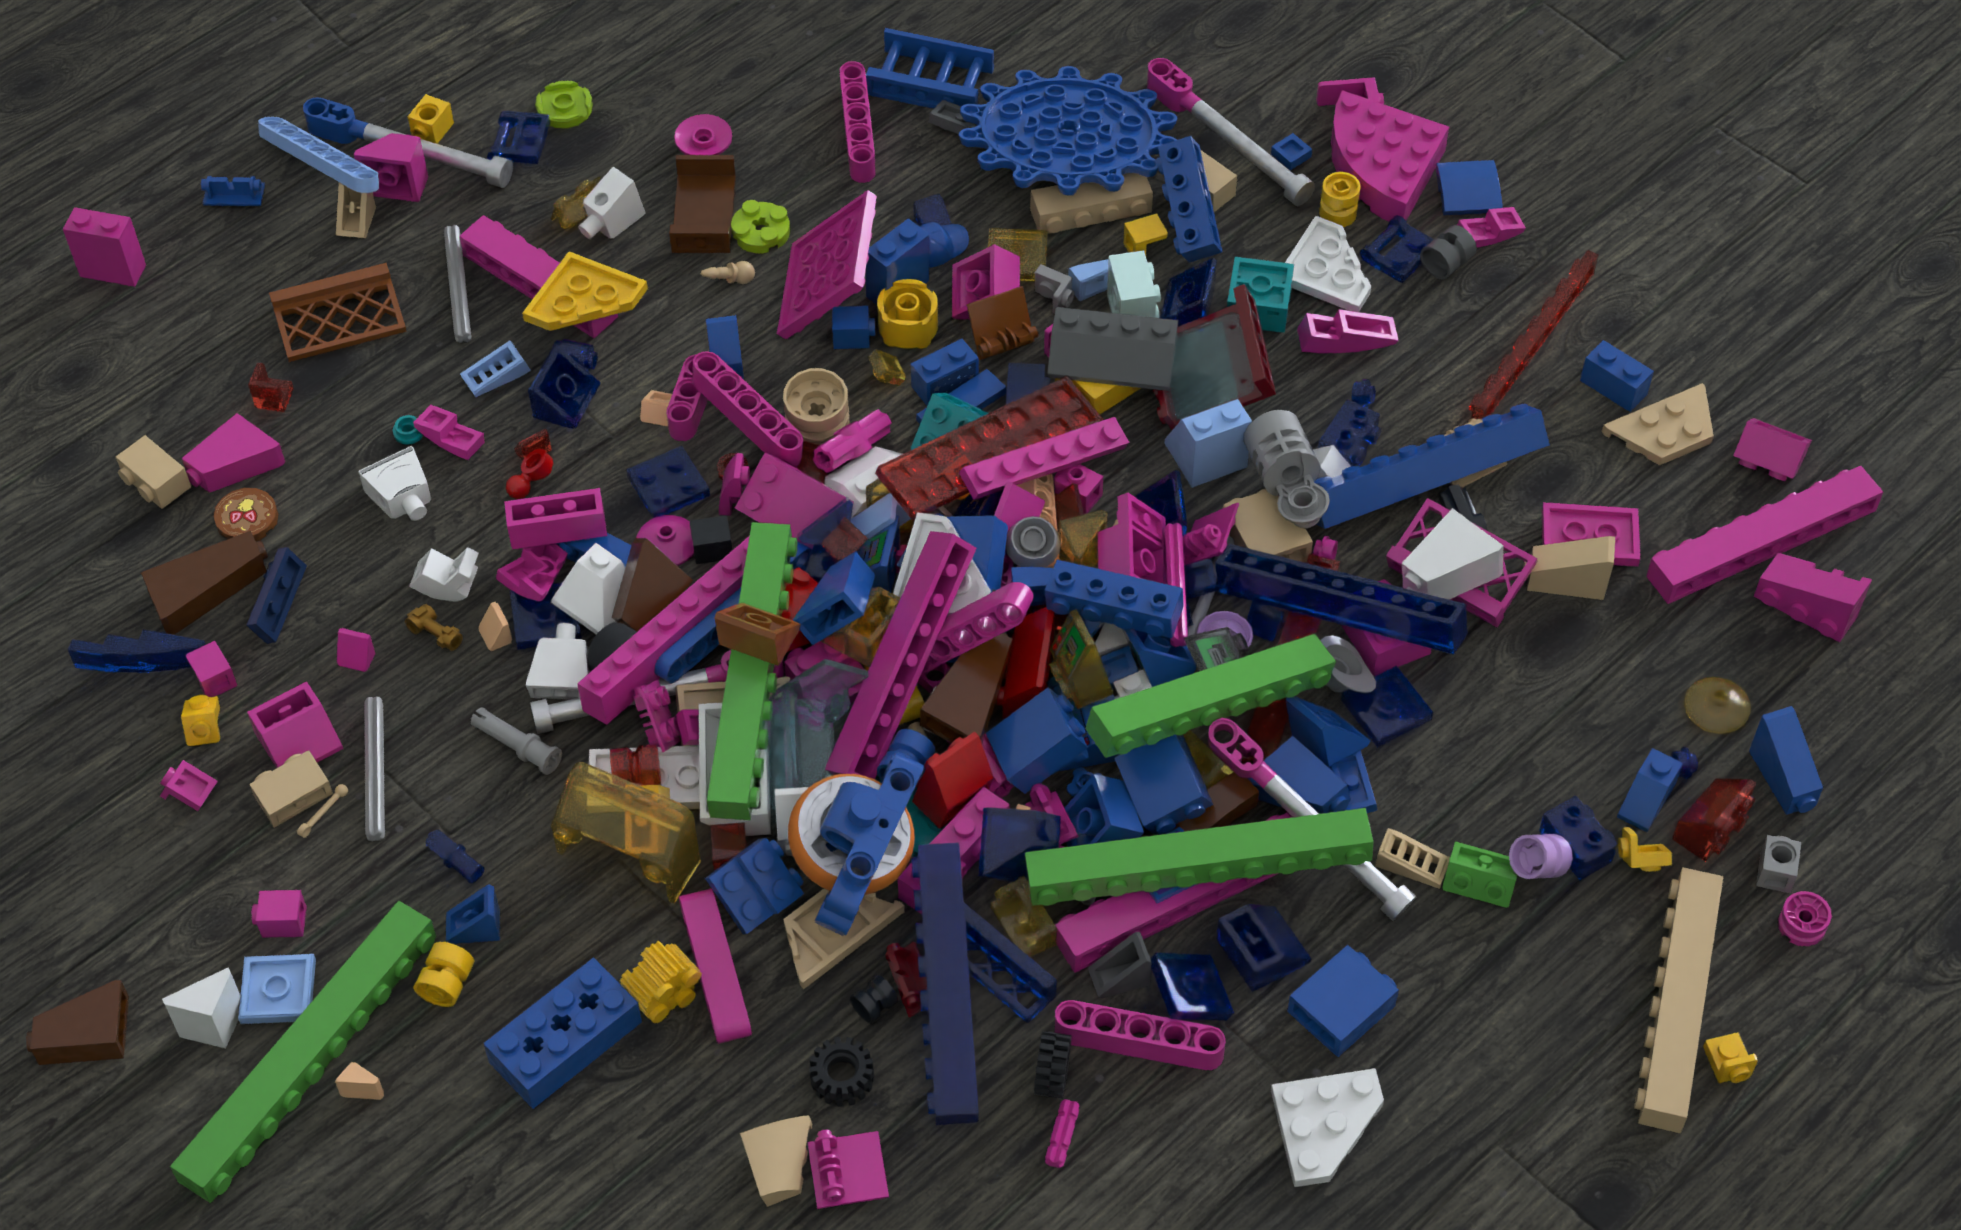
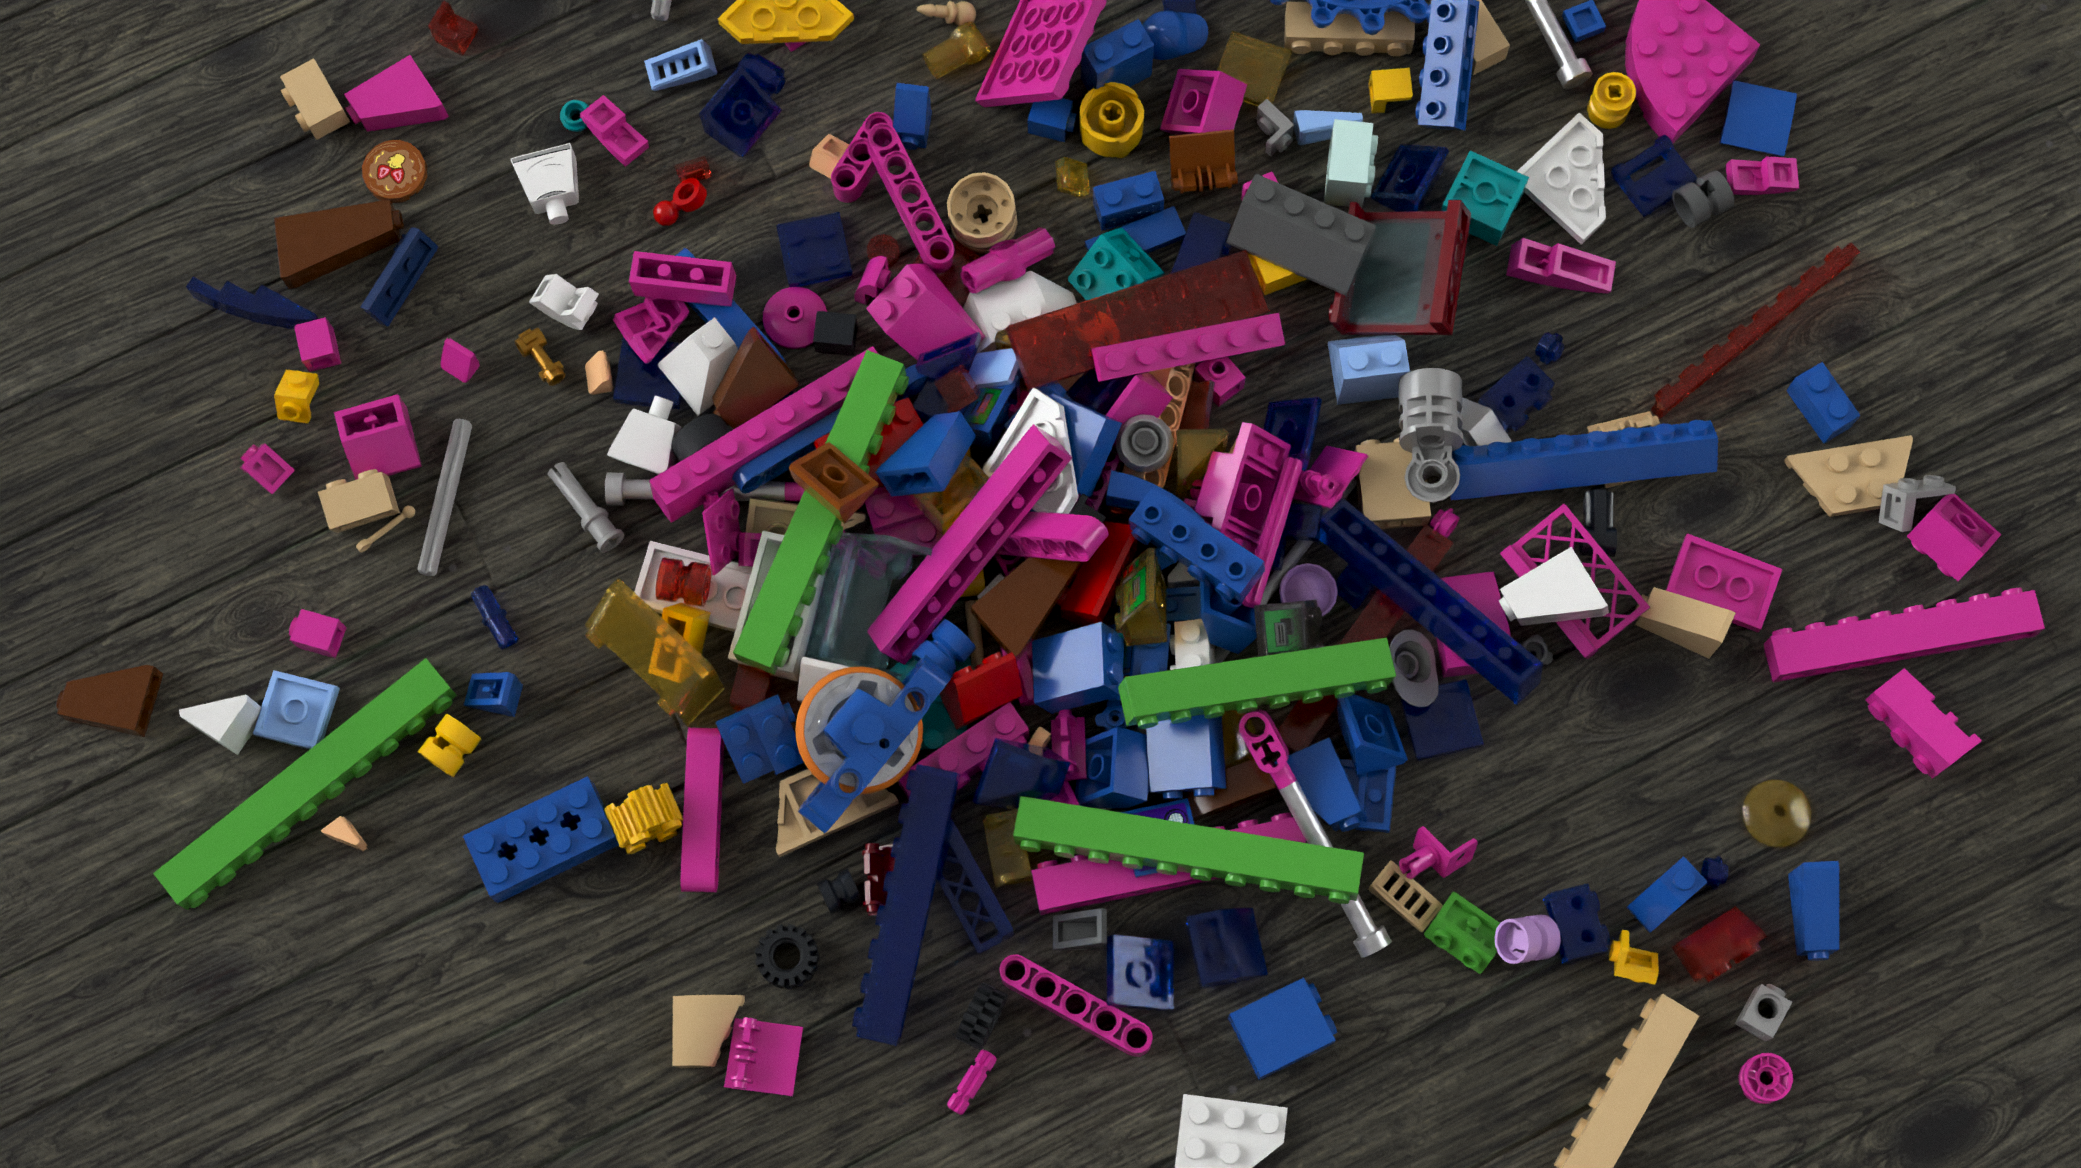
camera: 20 degrees right, 20 degrees up
none -> clear yellow piece [923,22,991,79]
none -> dark pink bracket [1399,826,1478,879]
none -> light grey bracket [1878,475,1956,532]

